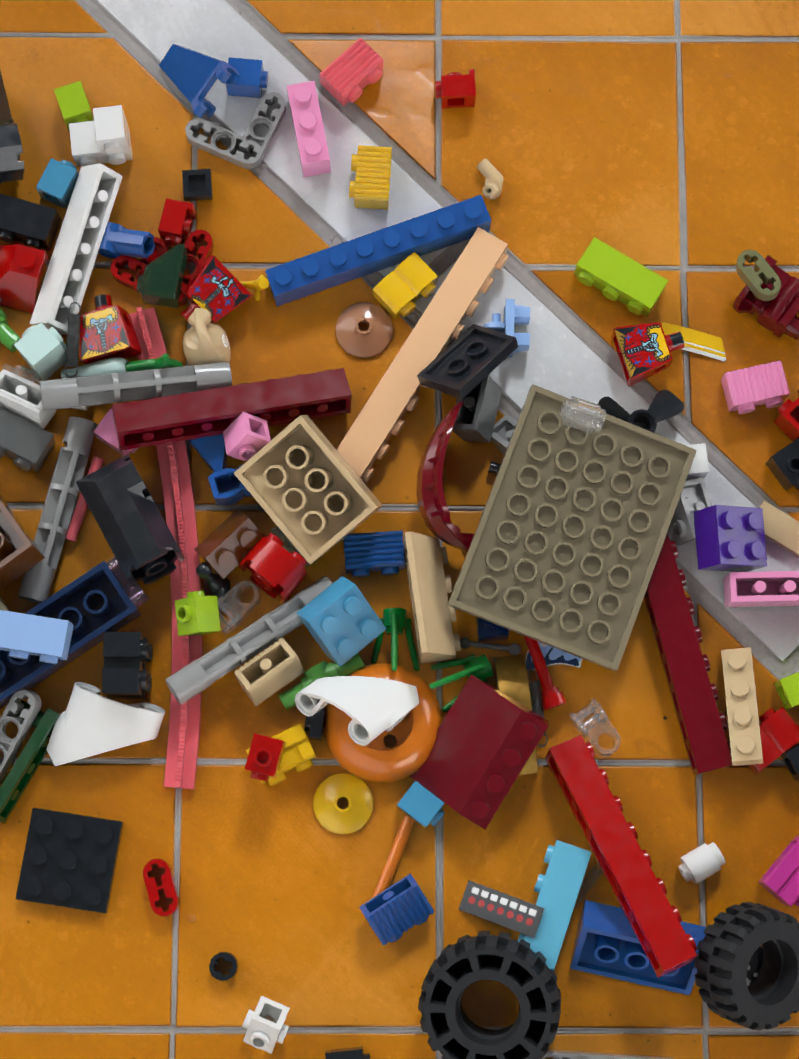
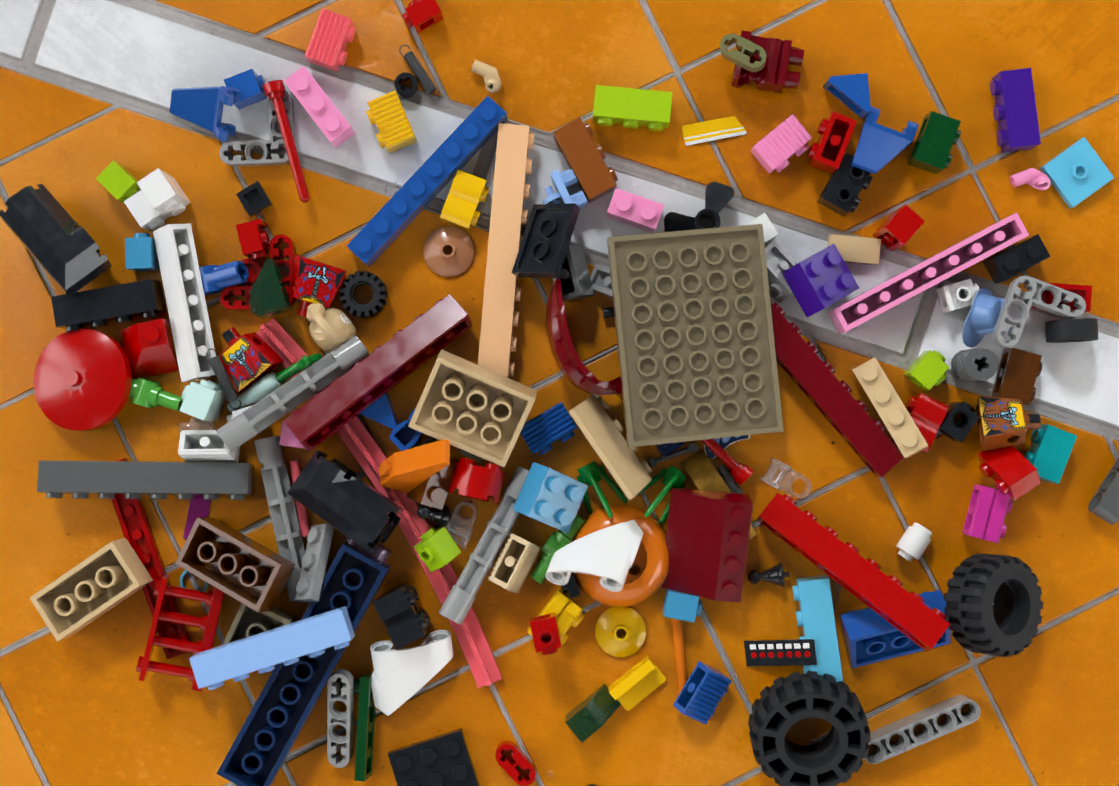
camera: 20 degrees left, 10 degrees up
bright pink brick [223,412,271,462] -> none
yellow bar [239,275,269,301] -> none
clear brick [559,396,606,433] -> none
torso [611,322,684,387] -> none
none -> red piece [263,80,310,203]
none -> light grey plate [295,523,334,603]
none -> black tyre [339,271,388,318]
none -> orange slope [379,439,450,493]
none -> black bush [394,72,418,97]
none -> dark grey piece [399,45,440,101]
none -> dark orange brick [553,117,618,203]
none -> clear green slope [565,683,621,743]
none -> bright pink brick [606,188,664,233]
none -> yellow panel [608,655,666,711]
none -> black piece [747,562,789,587]

